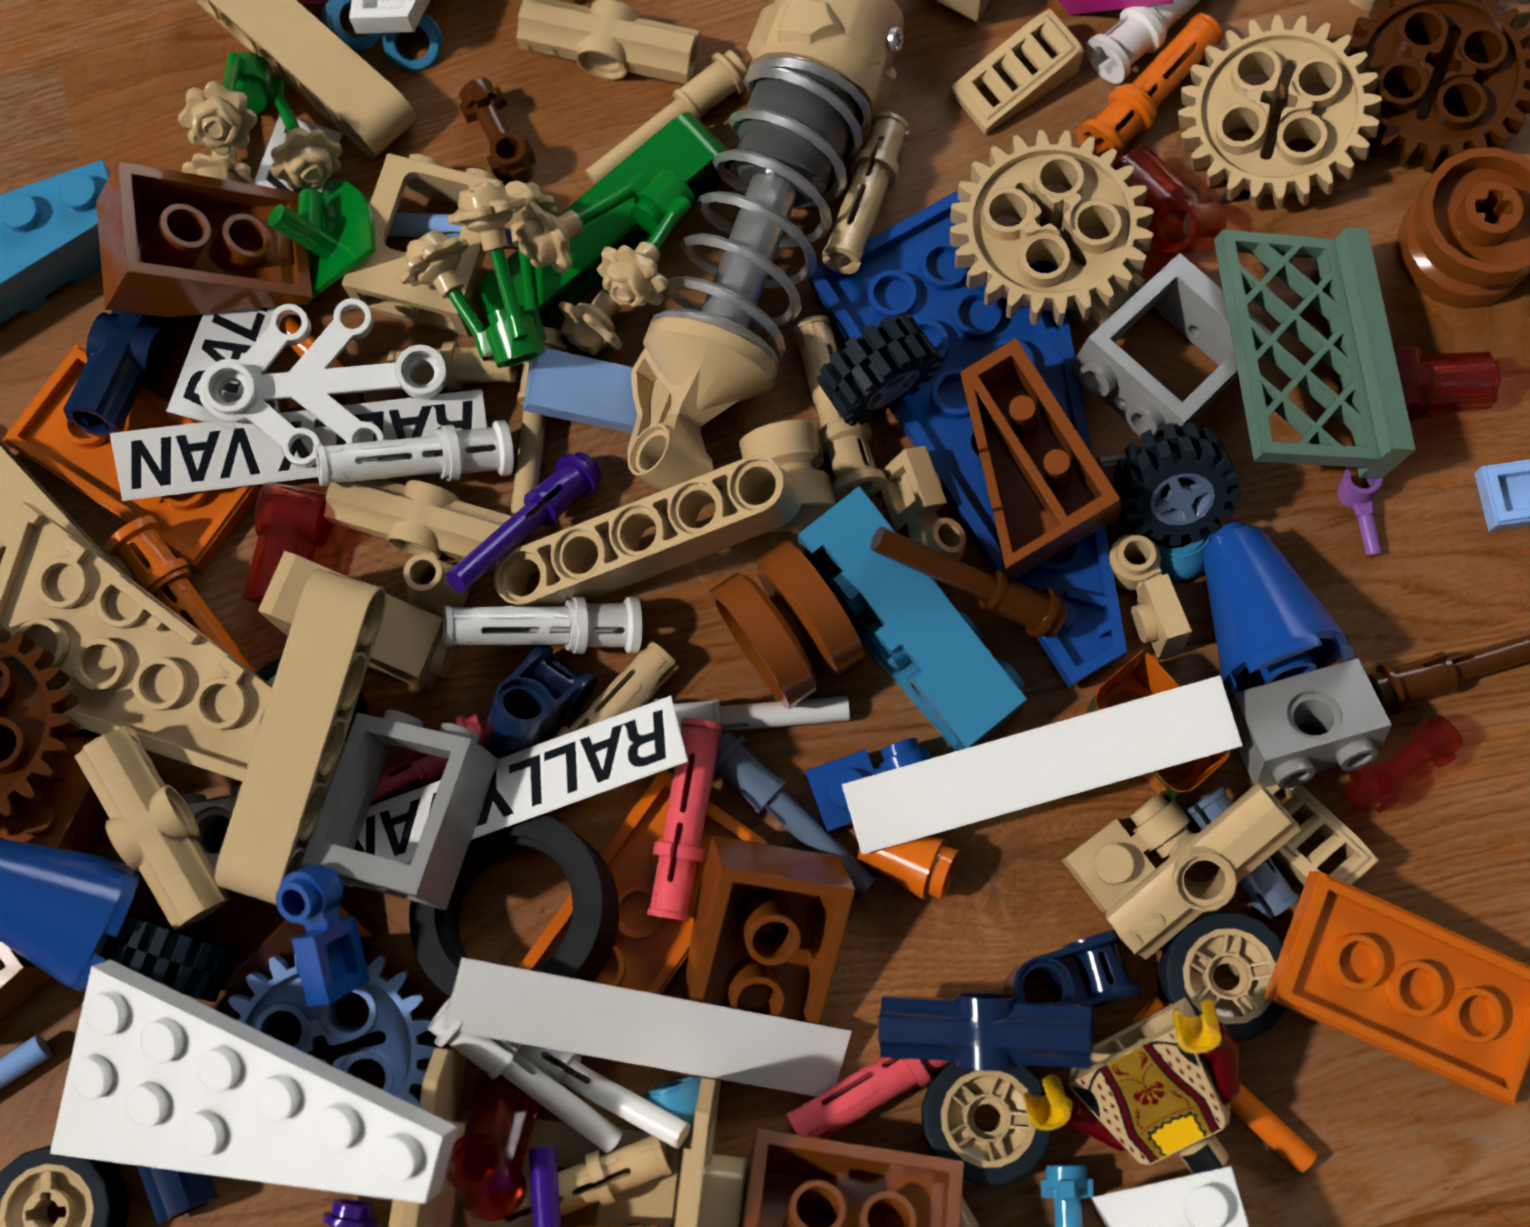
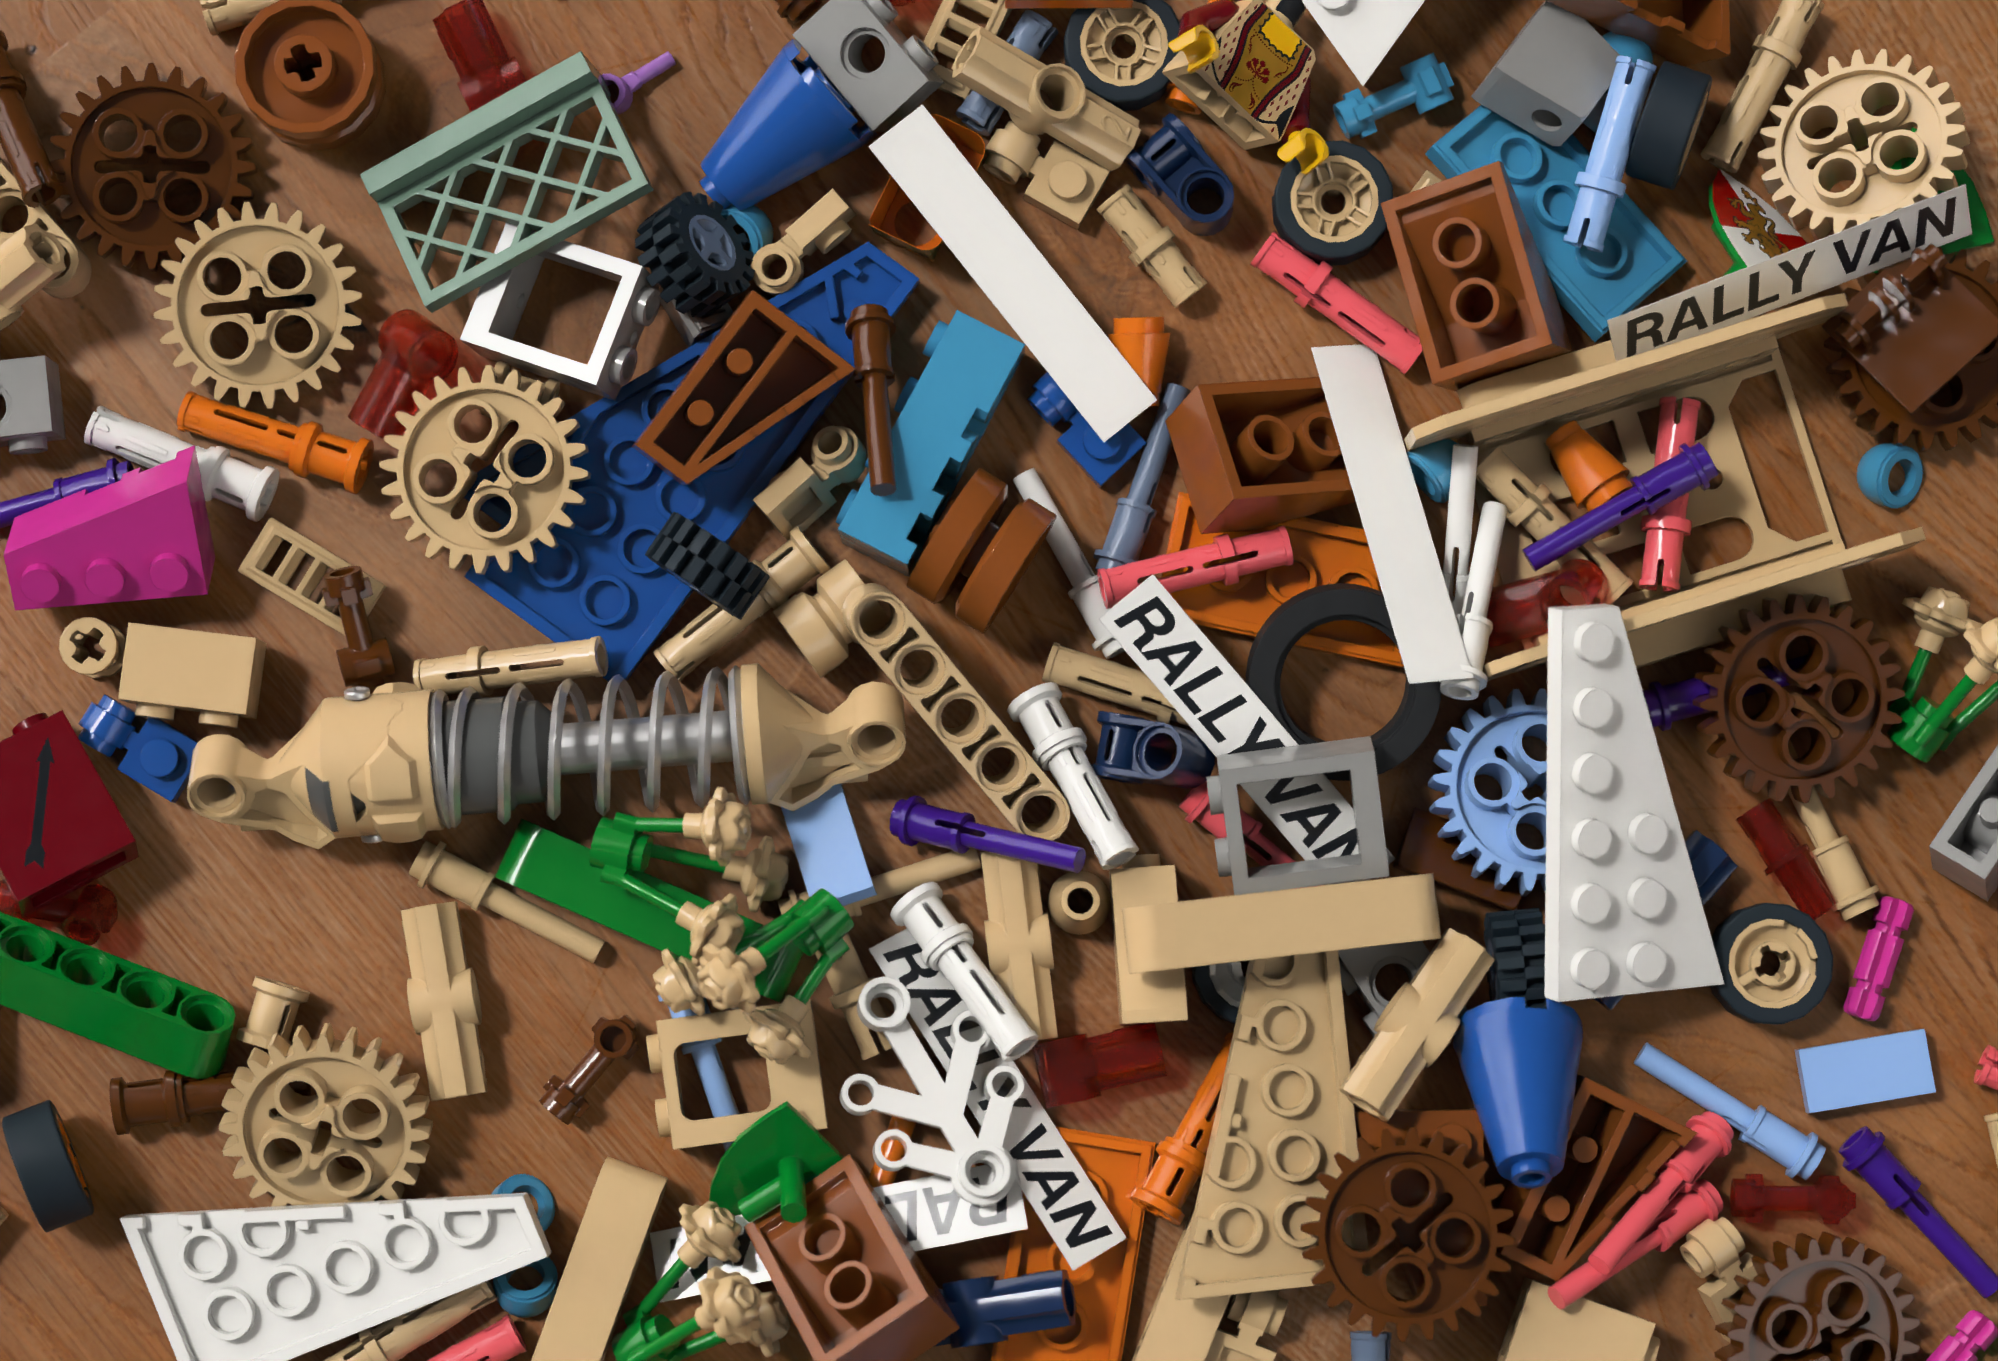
camera: 120 degrees left, 10 degrees up
blue plate [276,864,370,1006] -> none
dark blue piece [878,993,1093,1071] -> none
none -> reddish brown bar [322,566,396,687]
none -> tan pin [1096,184,1207,309]

